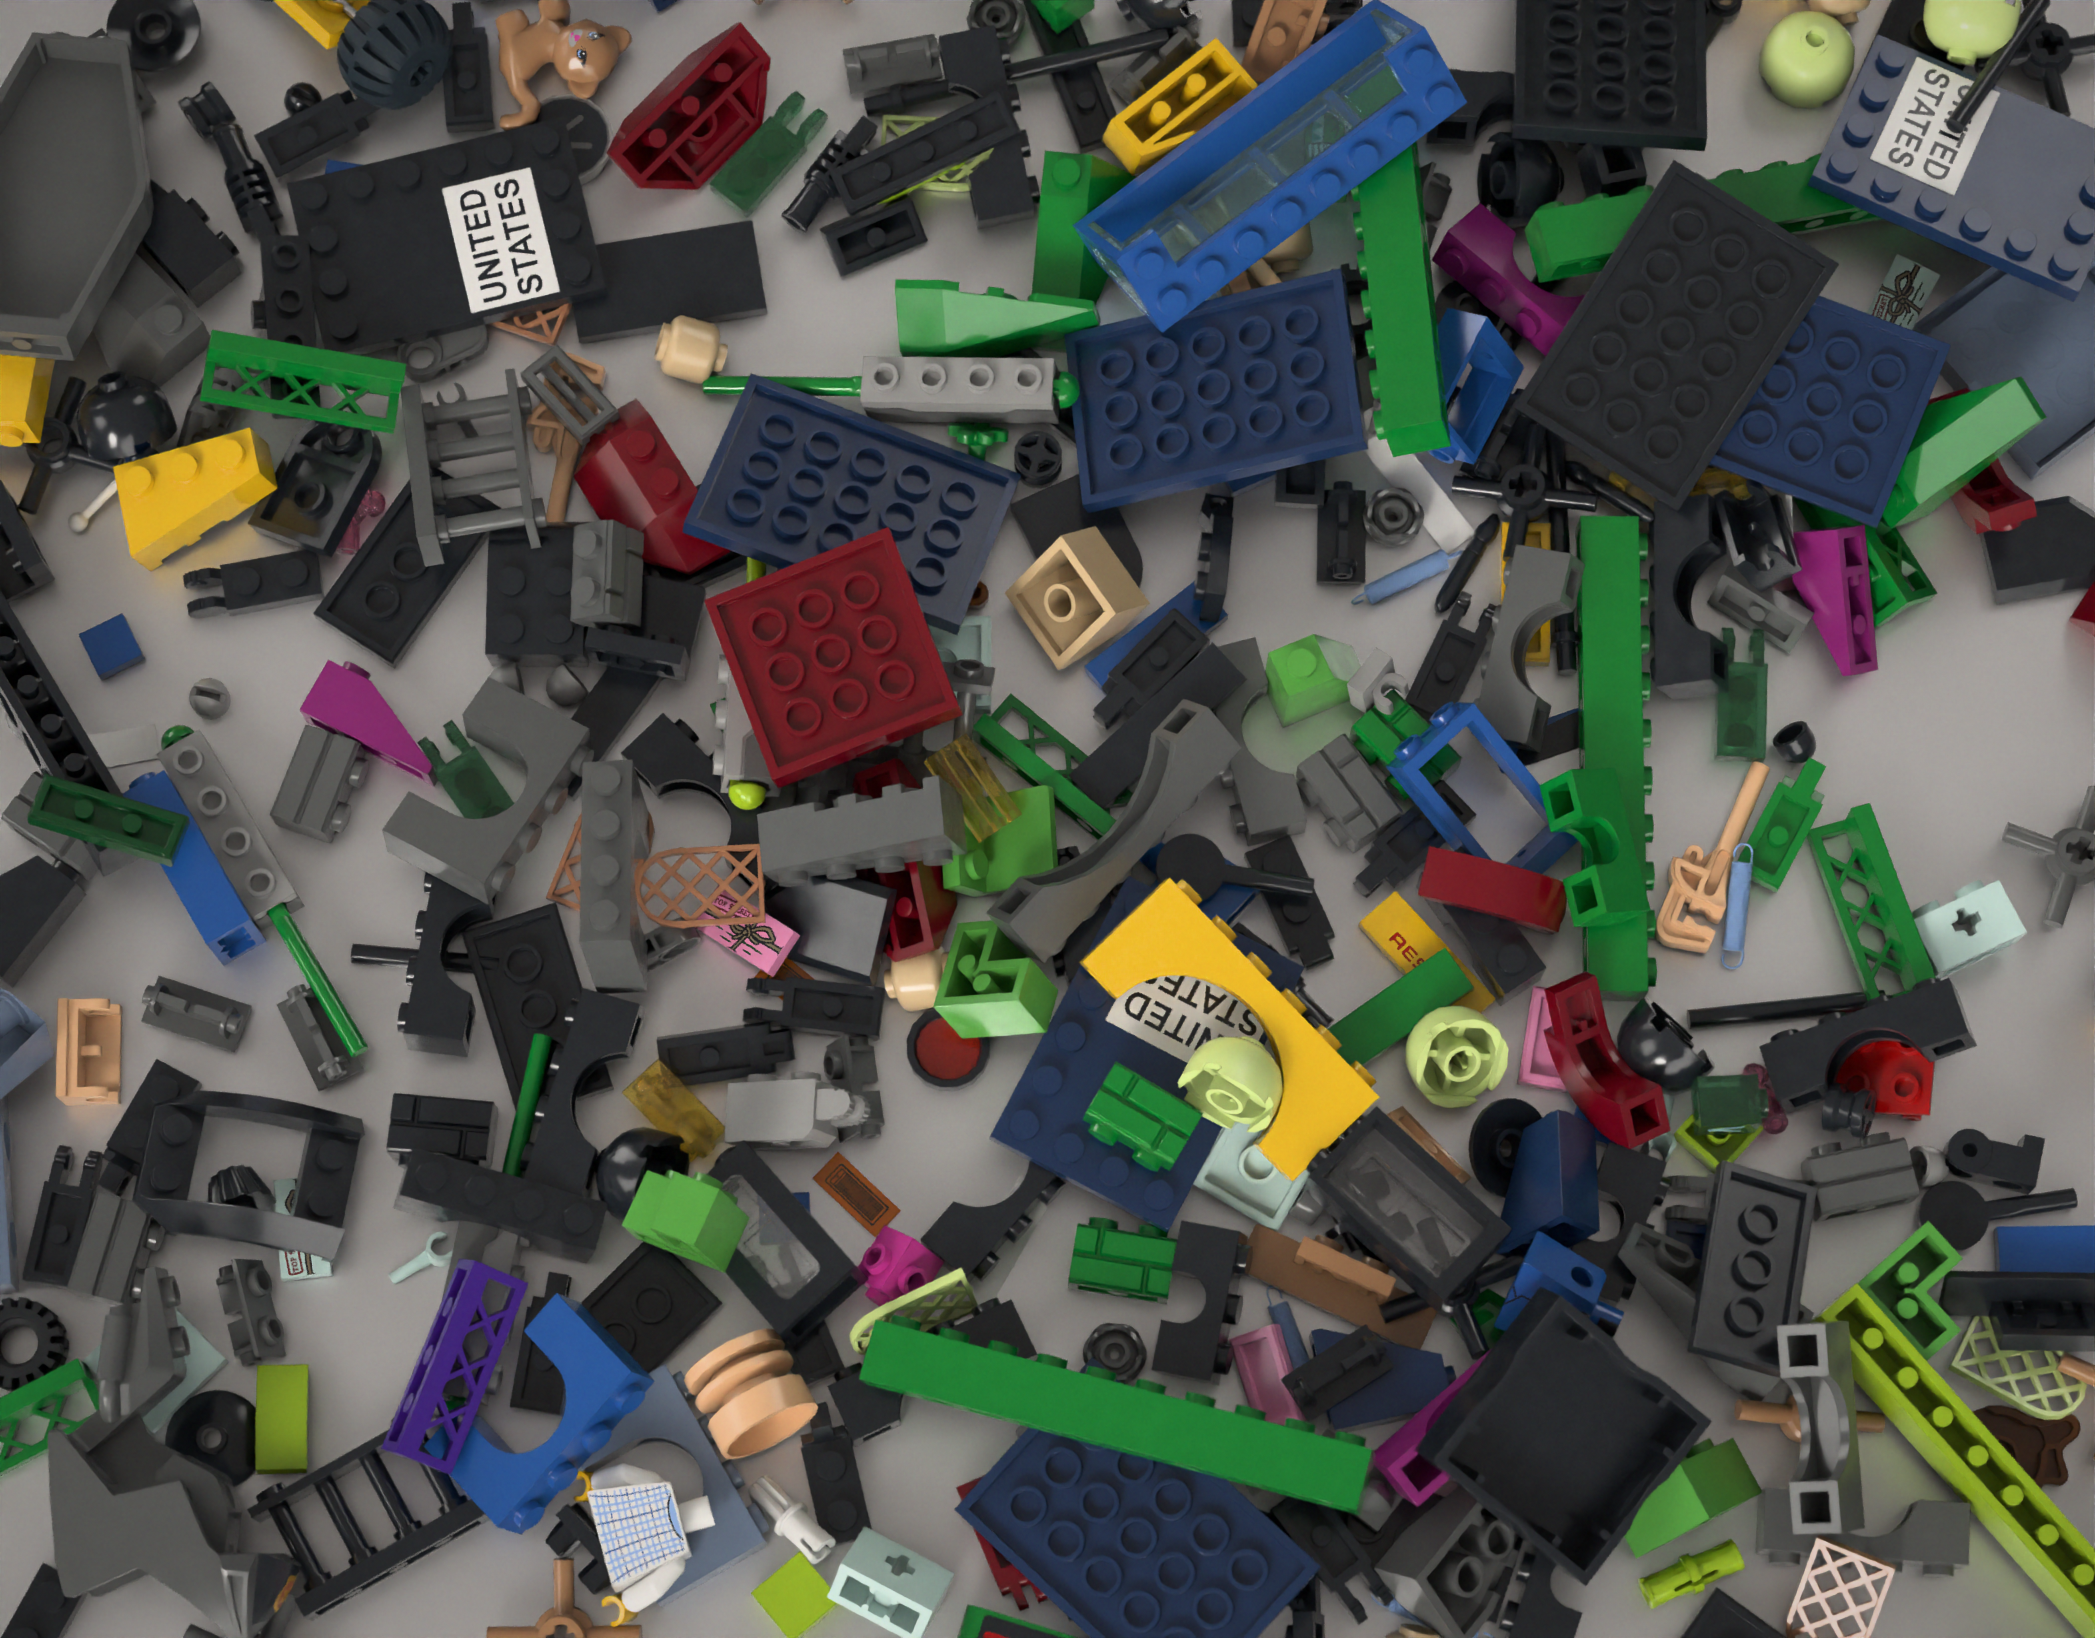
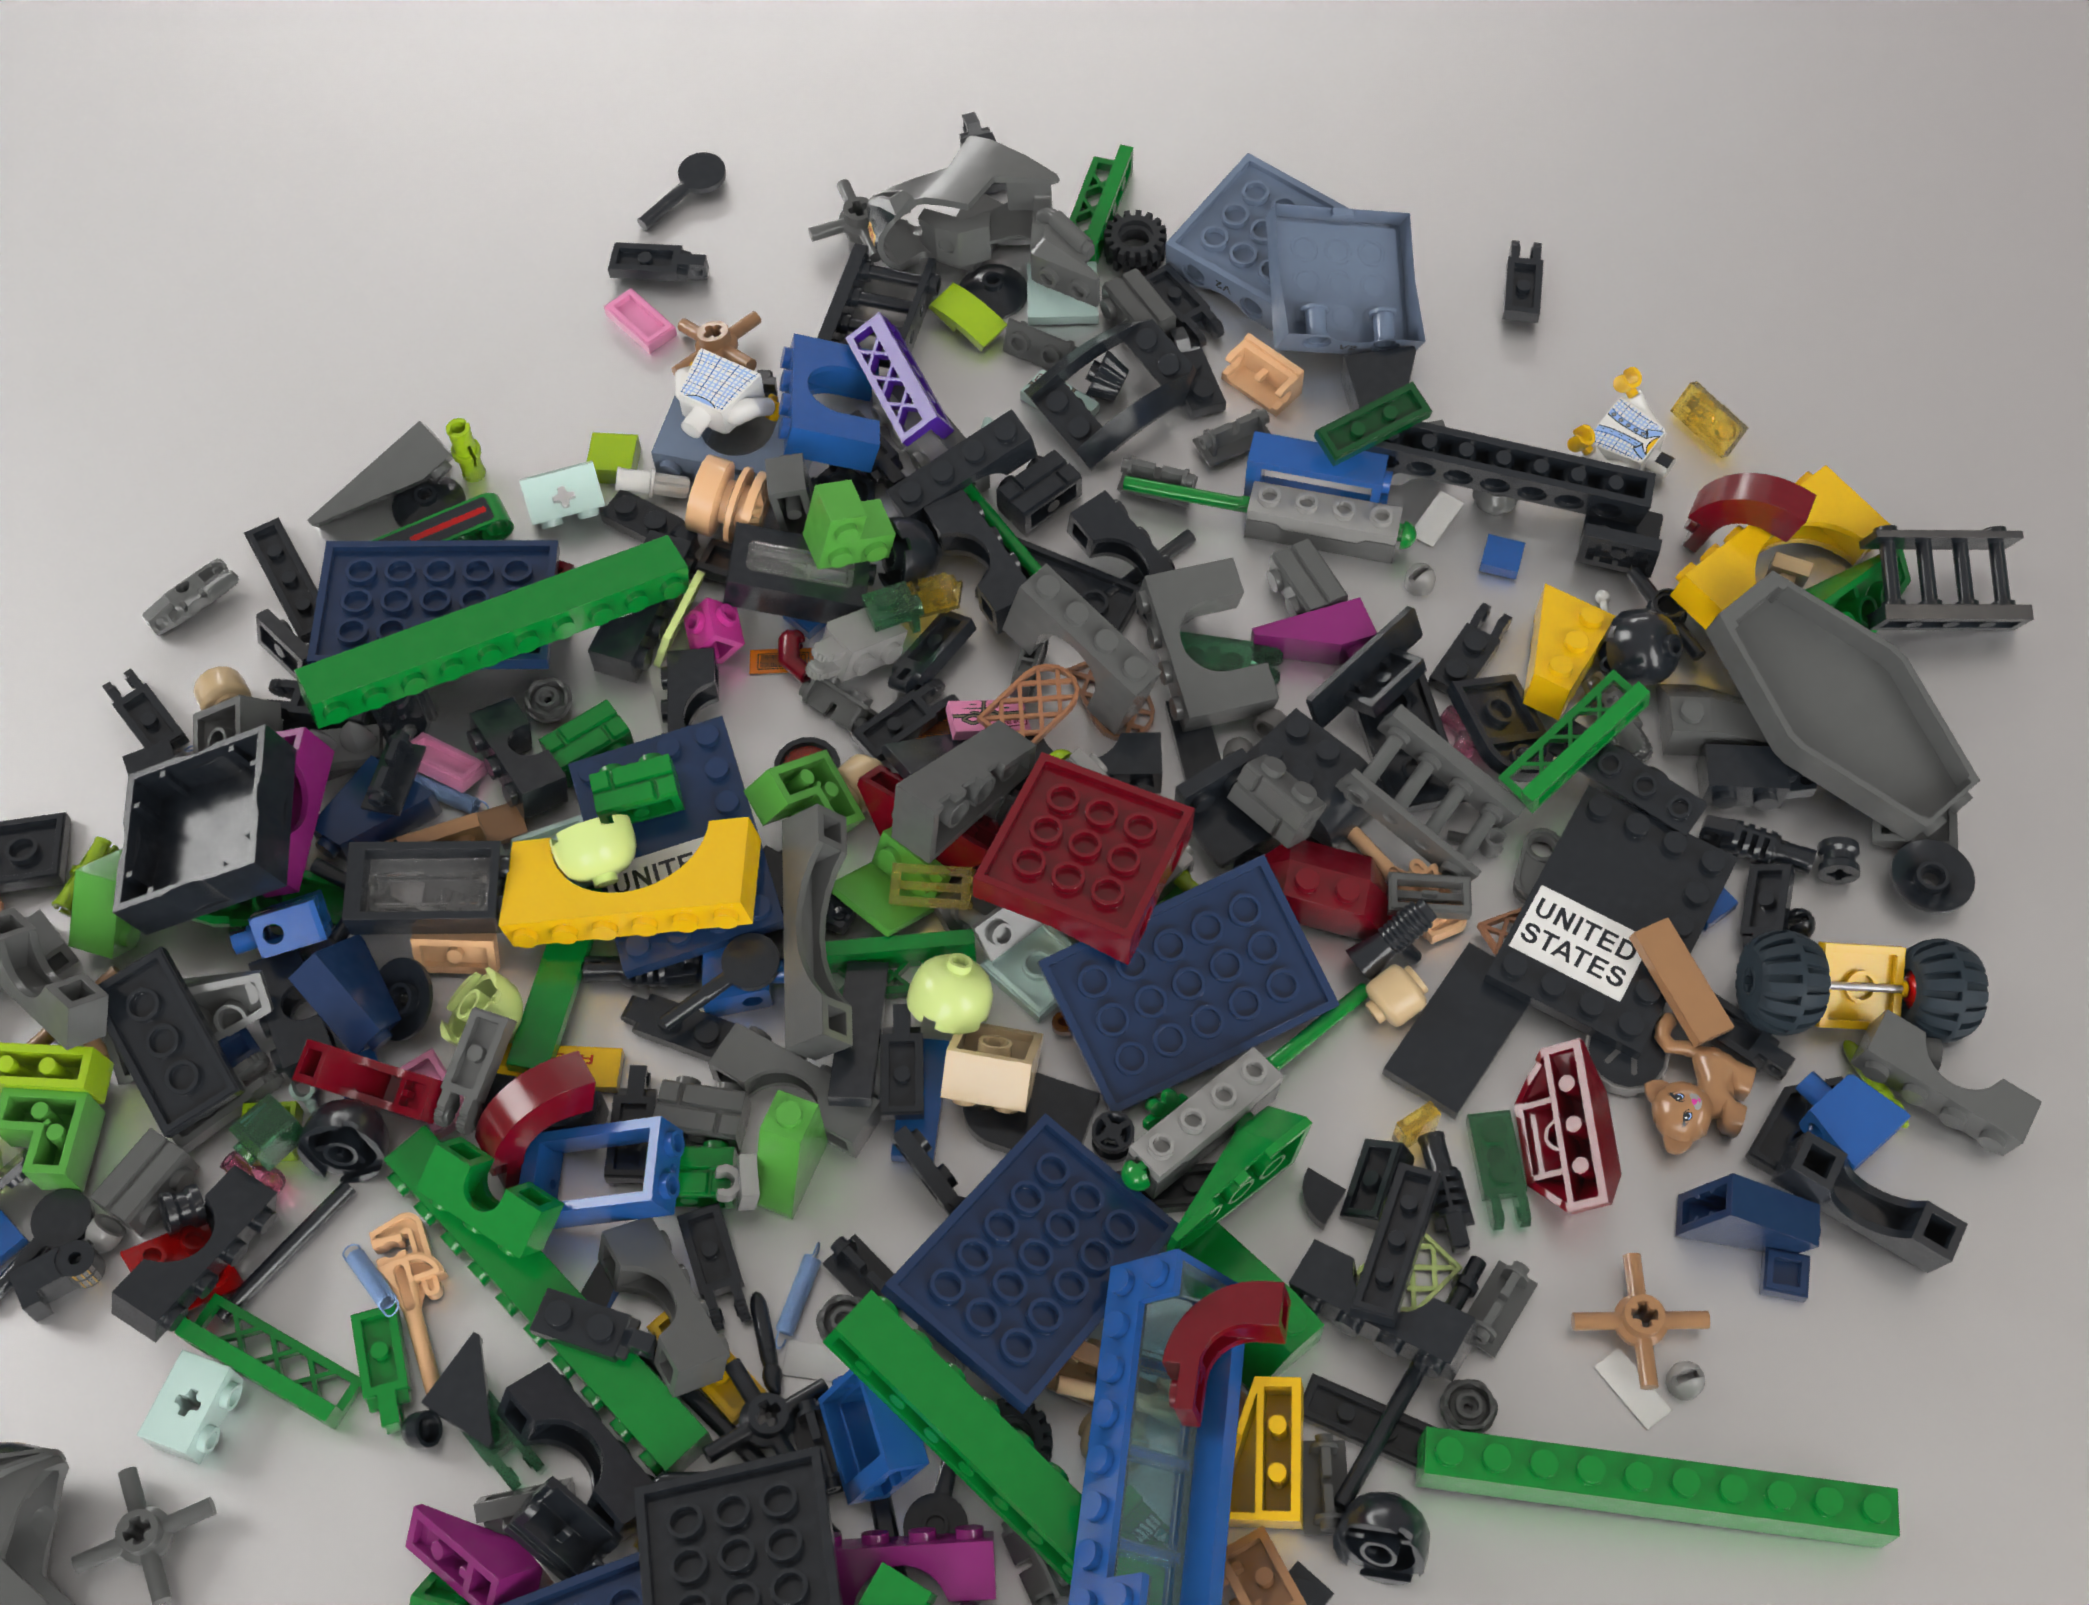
camera: 135 degrees right, 15 degrees down
none -> black tile [421,1332,495,1451]
none -> dark grey hinge [433,1007,517,1135]
none -> black hinge [529,1288,658,1363]
none -> dark grey brick [765,453,814,535]
none -> dark red arm [778,629,811,684]
none -> clear green bracket [861,581,924,634]
none -> yellowish green cylinder [906,953,993,1034]
none -> dark red arch [1162,1281,1291,1427]
none -> black tile [1302,1168,1346,1230]
none -> black bracket [1306,606,1427,728]
none -> black piece [1346,898,1438,981]
none -> clear yellow tile [1391,1101,1441,1148]
none -> medium nougat tile [1629,917,1734,1048]

